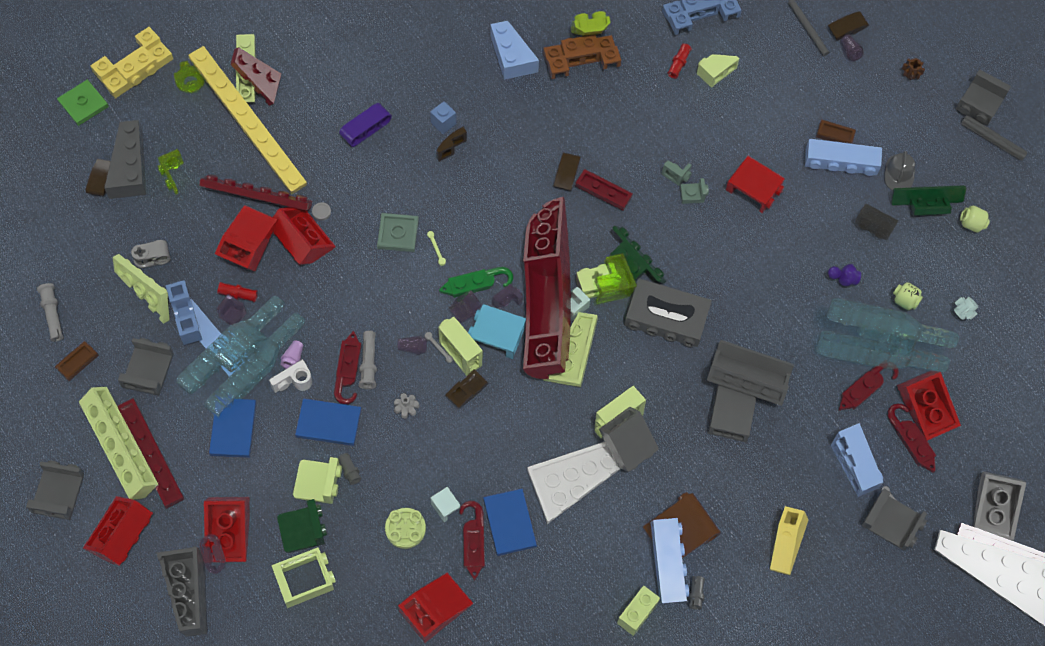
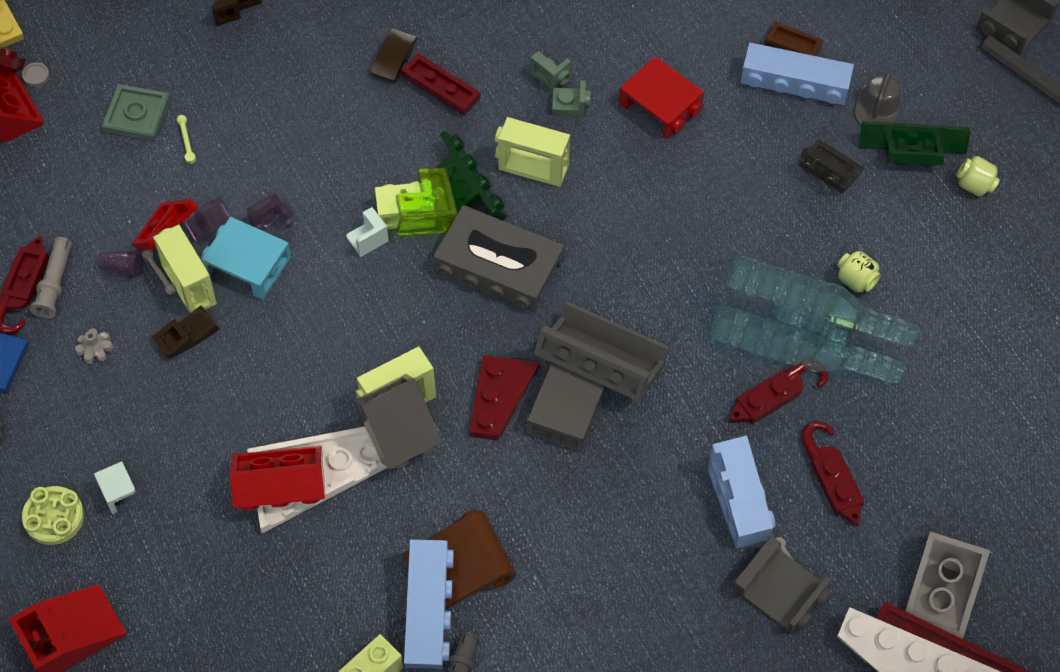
camera: 10 degrees right, 5 degrees down
green plate [439,267,514,298] -> none
dark red plate [459,501,485,581] -> none
blue tile [483,489,537,556] -> none
dark red slope [523,197,571,379] -> none
yellowish green wing [543,312,598,387] -> none
light yellow slope [770,506,808,575] -> none
dark purple animal [828,264,861,286] -> none
red slope [897,370,961,441] -> none
light aqua gear [954,297,978,320] -> none
none -> red wing [132,199,198,251]
none -> red slope [229,445,325,511]
none -> dark red wing [469,355,540,441]
none -> yellowish green window [495,117,570,187]

